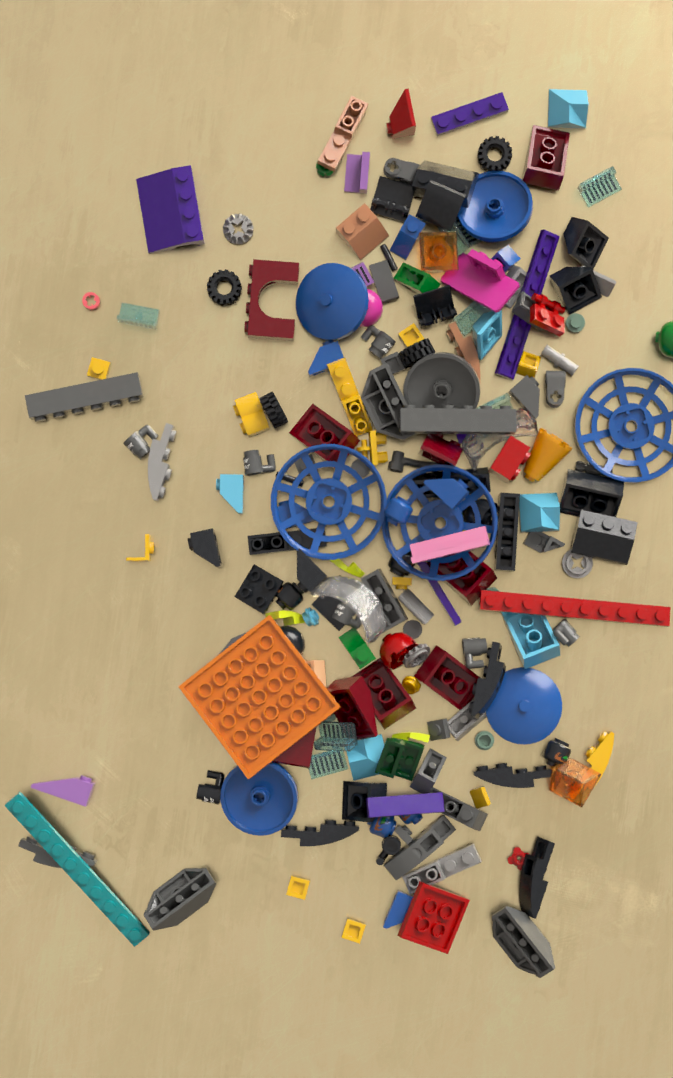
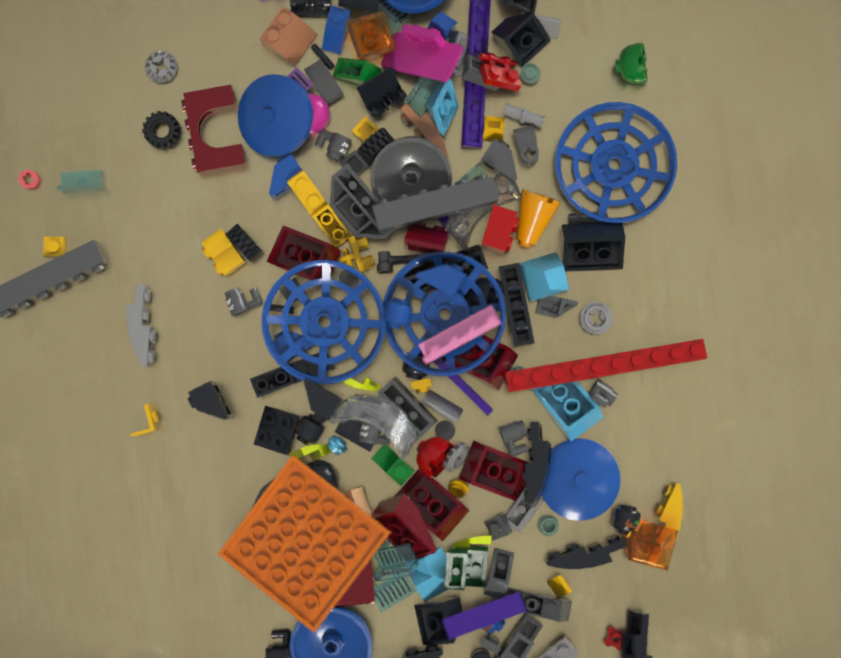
camera: 10 degrees left, 0 degrees up
dark grey piece [123,425,158,459] -> none
dark purple piece [136,165,205,254] -> none
medium azure slope [216,474,244,514] -> none
blue head [367,816,397,838] -> none
black slope [571,510,638,565] -> none

